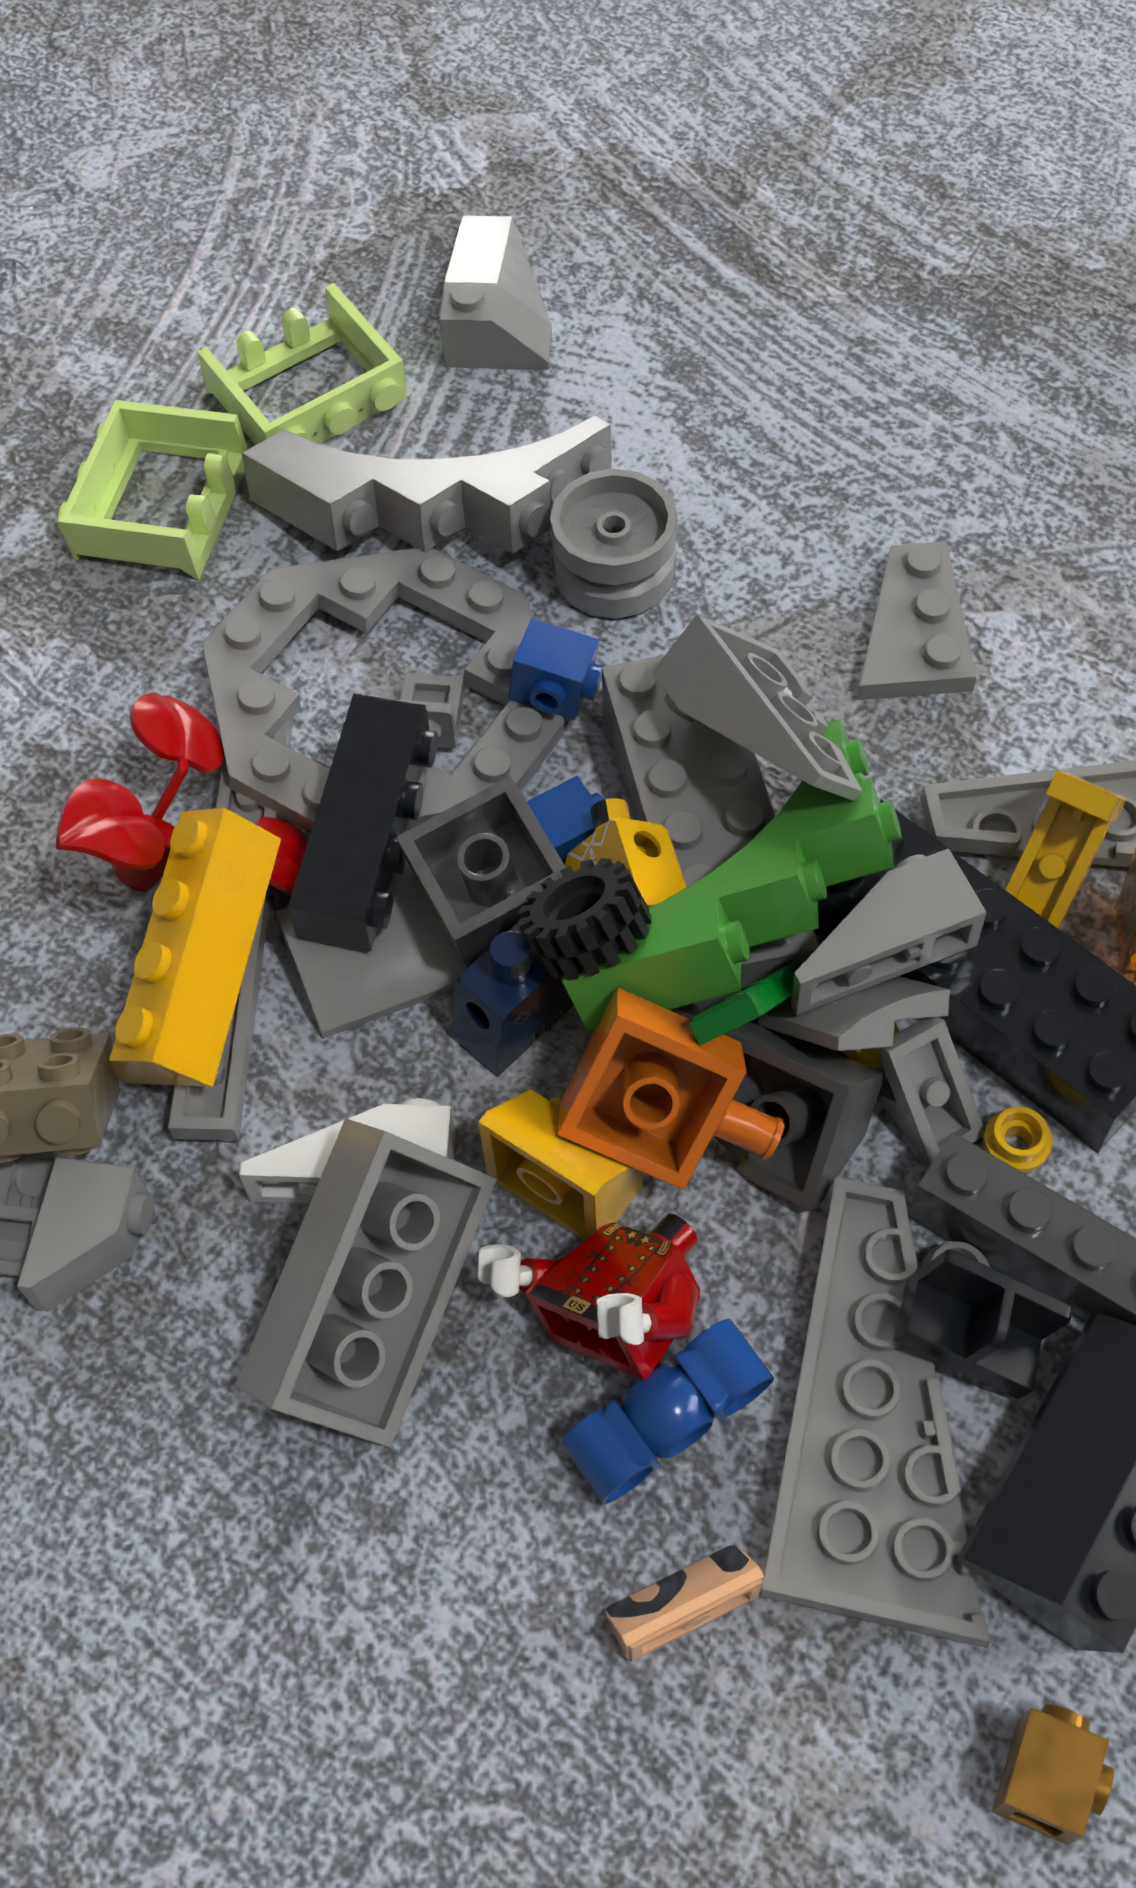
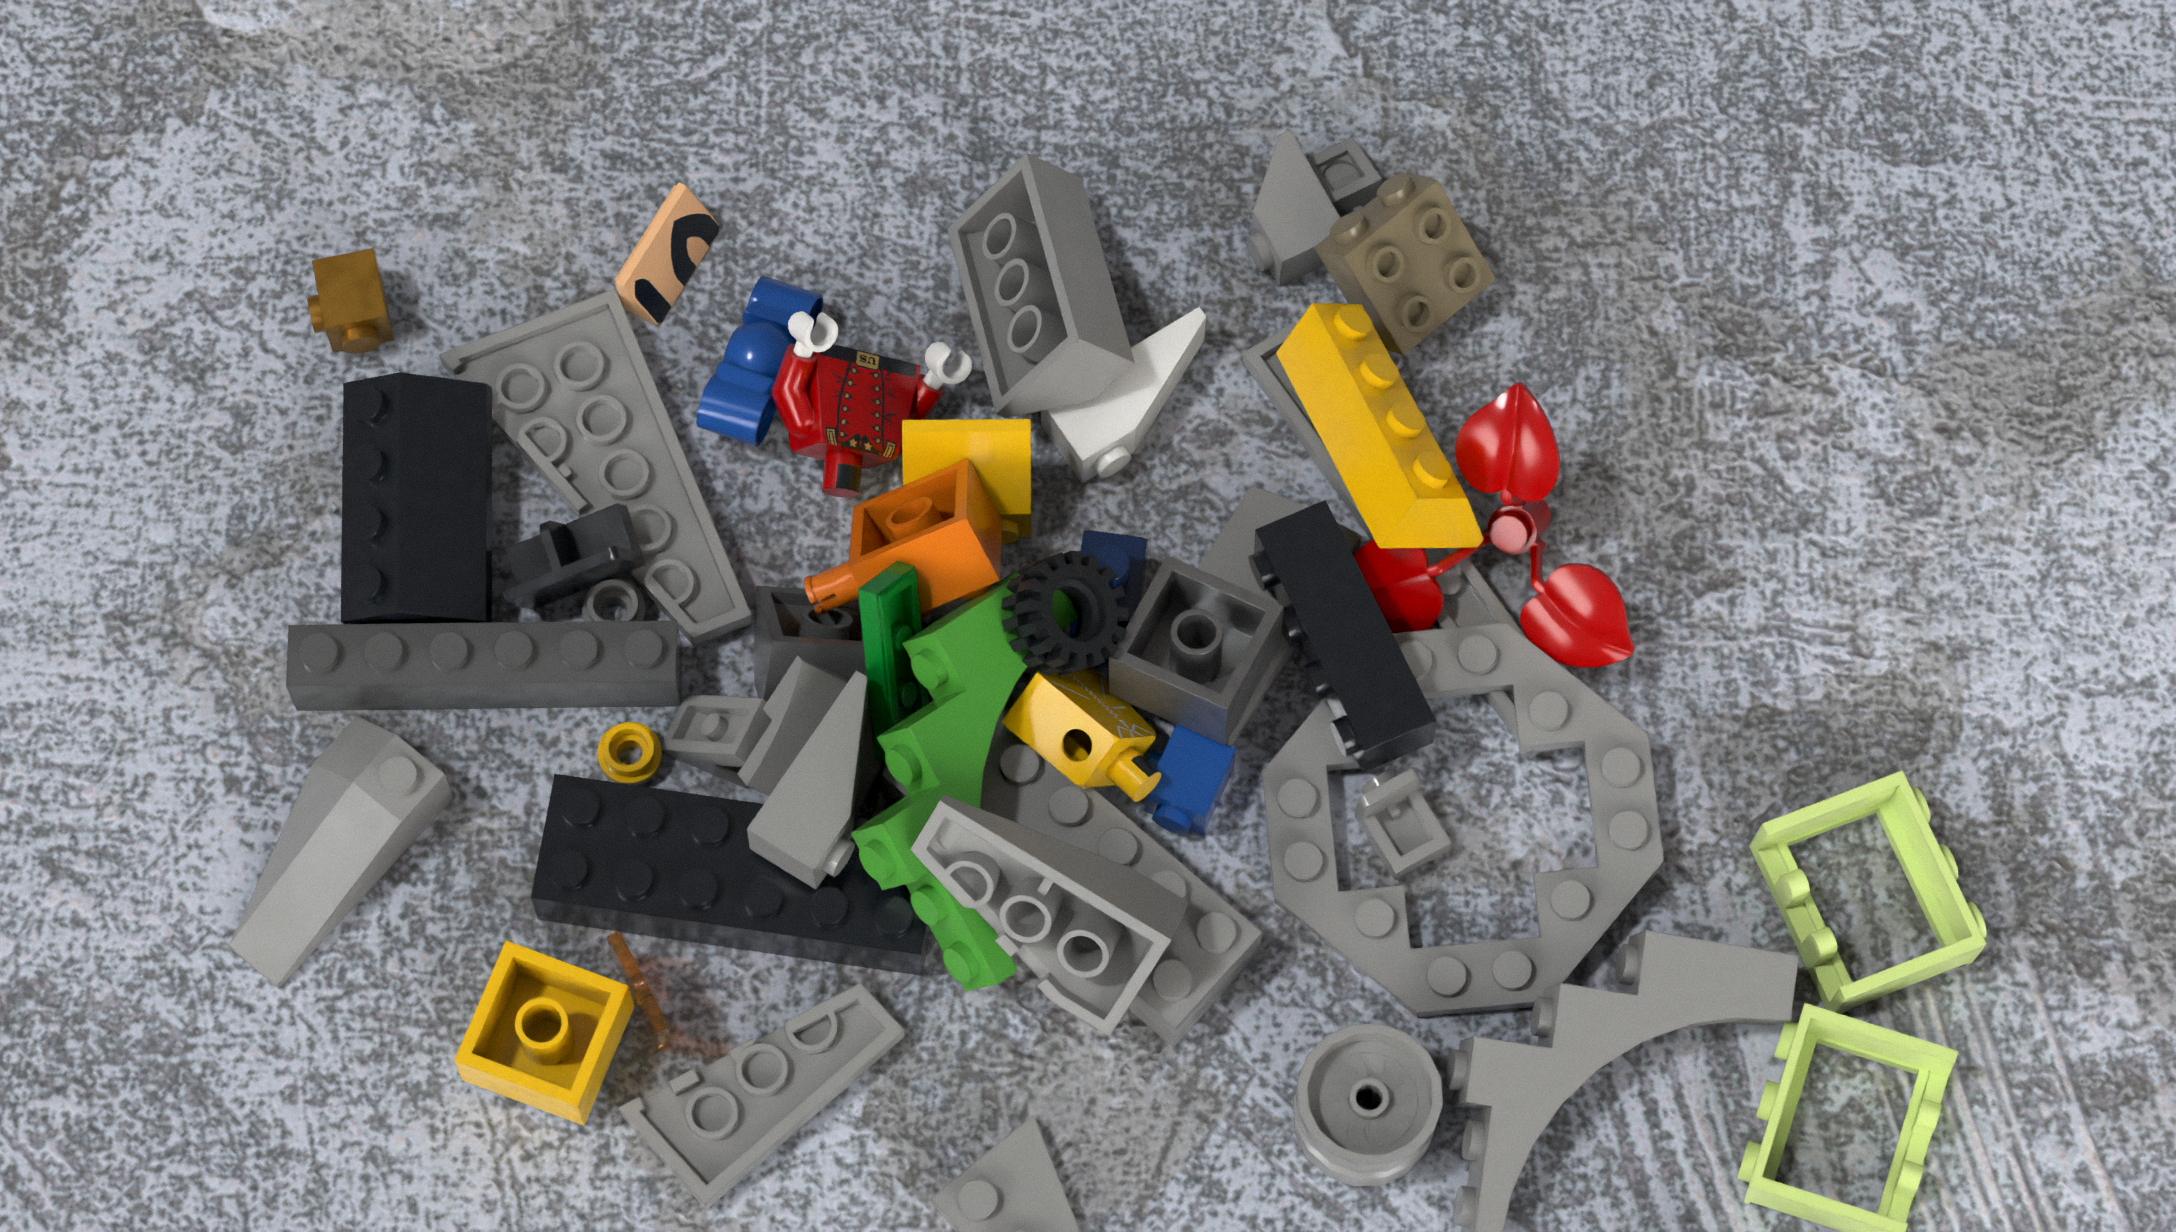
camera: 140 degrees right, 10 degrees up
blue brick [508,618,604,720] -> none
yellow bracket [1005,770,1127,930] -> none

